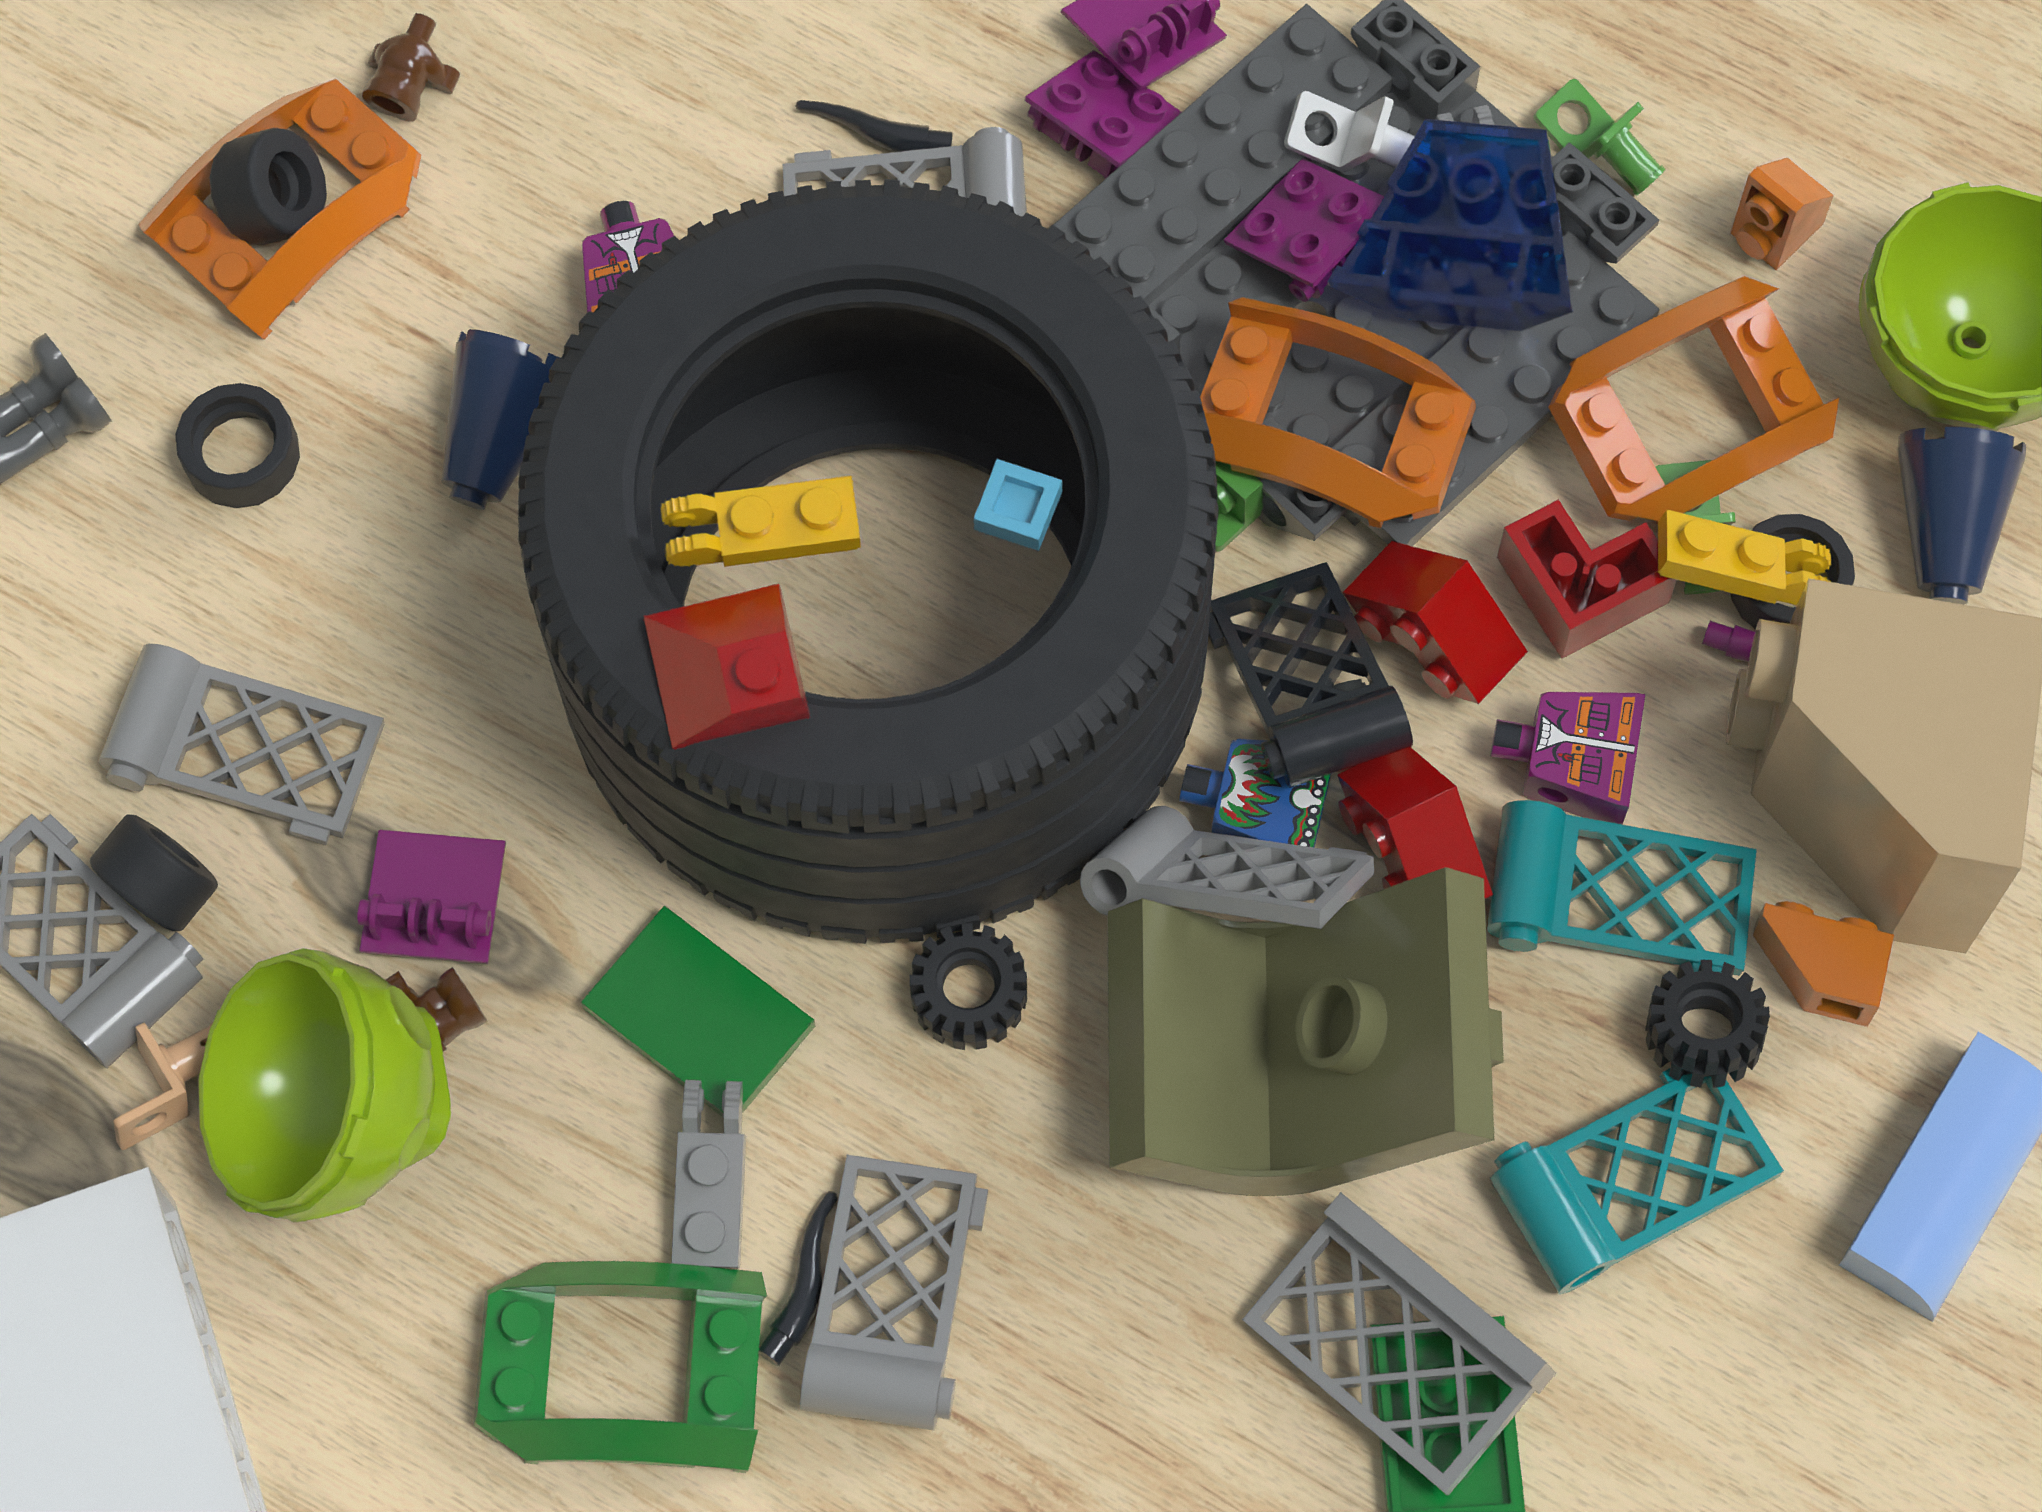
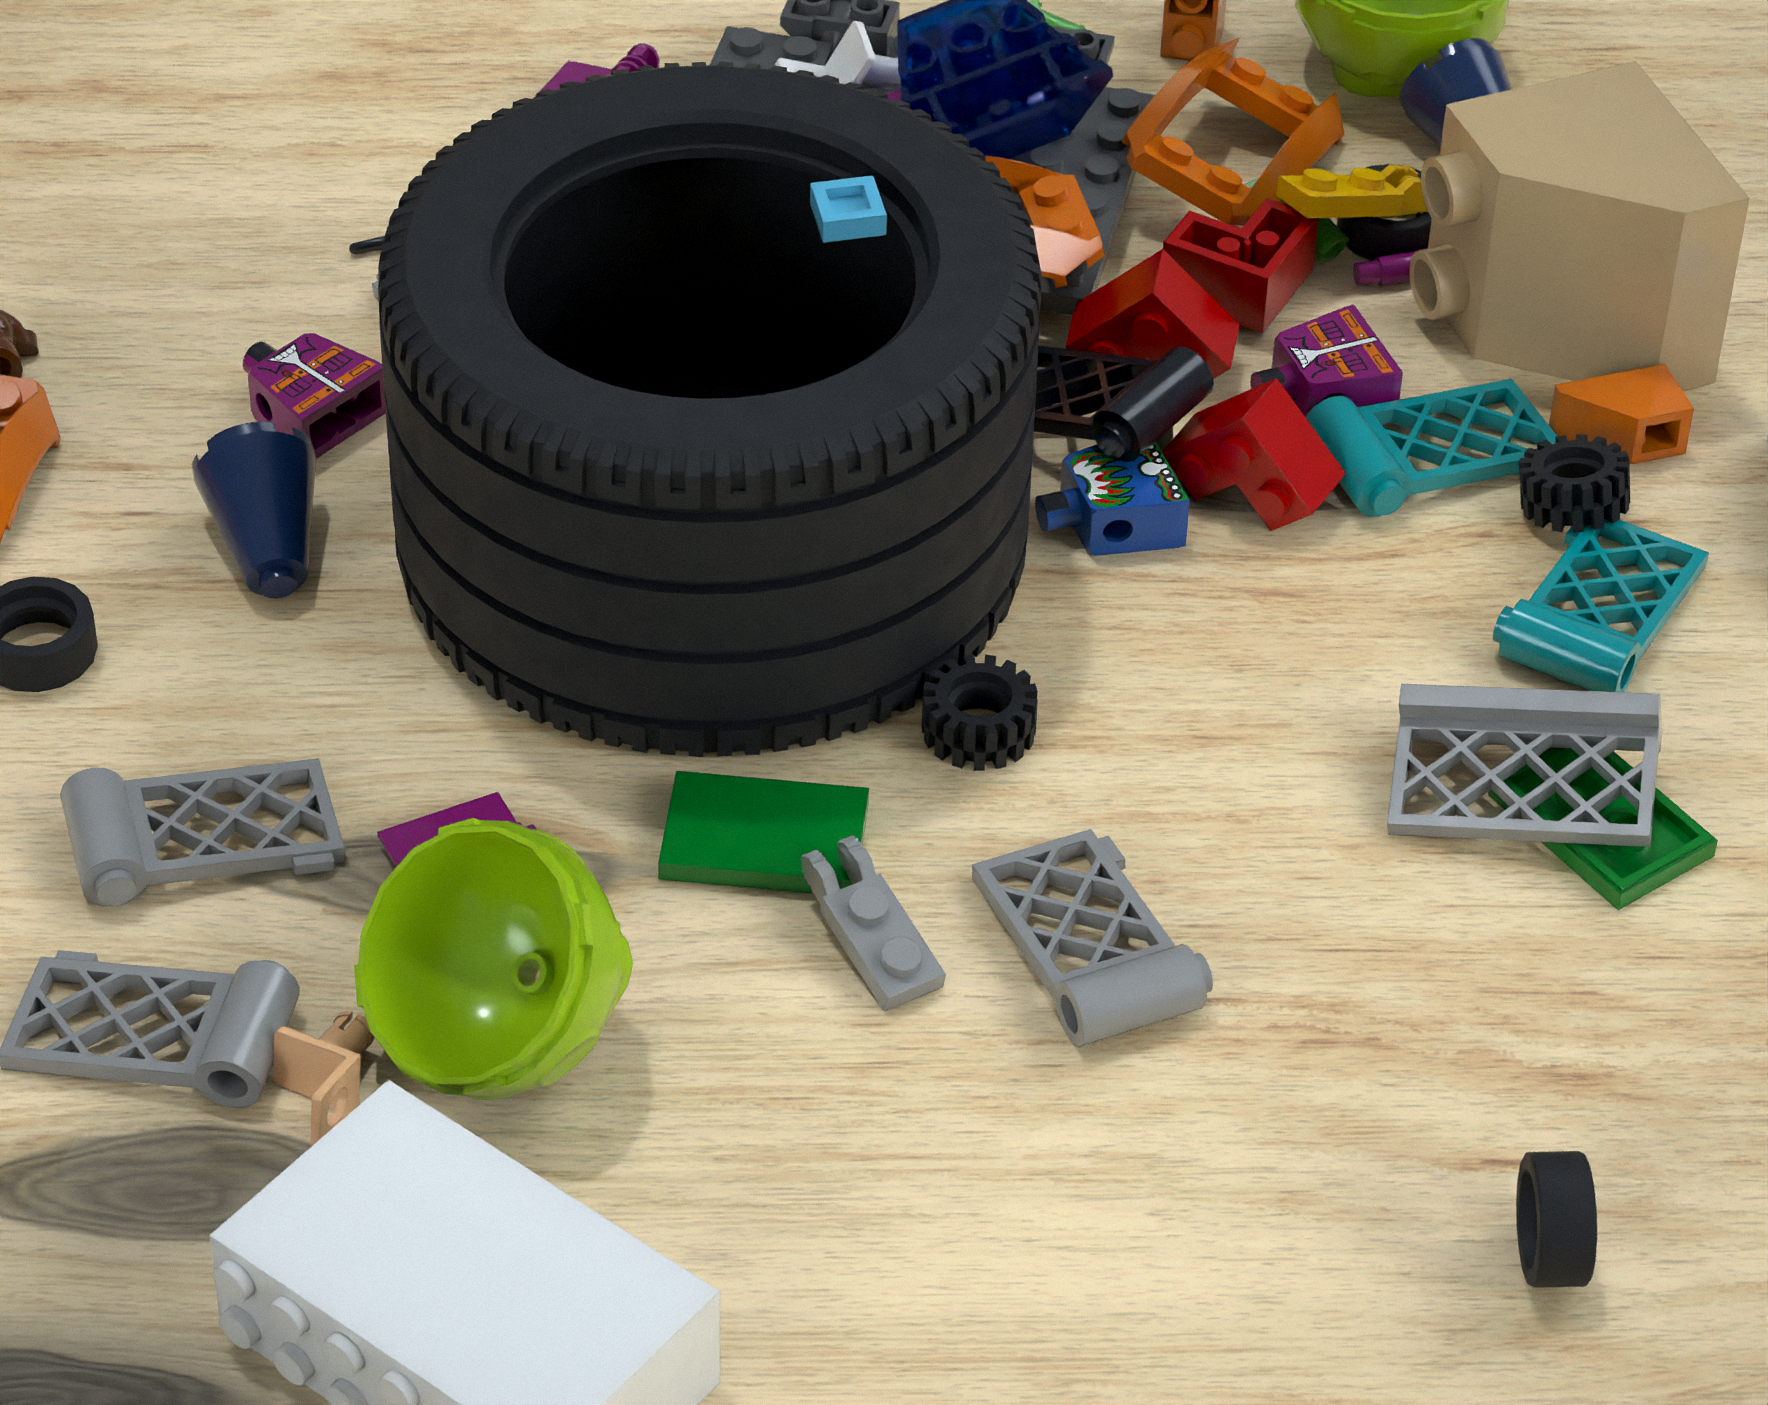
camera: 35 degrees left, 25 degrees down
black tyre [90,814,218,931] -> none
green wedge [473,1261,767,1473] -> none
red slope [643,583,810,750] -> none
yellow hinge [661,475,861,567] -> none
black animal [759,1191,837,1366] -> none
light grey piece [1080,806,1374,929] -> none
olive piece [1108,867,1504,1196] -> none

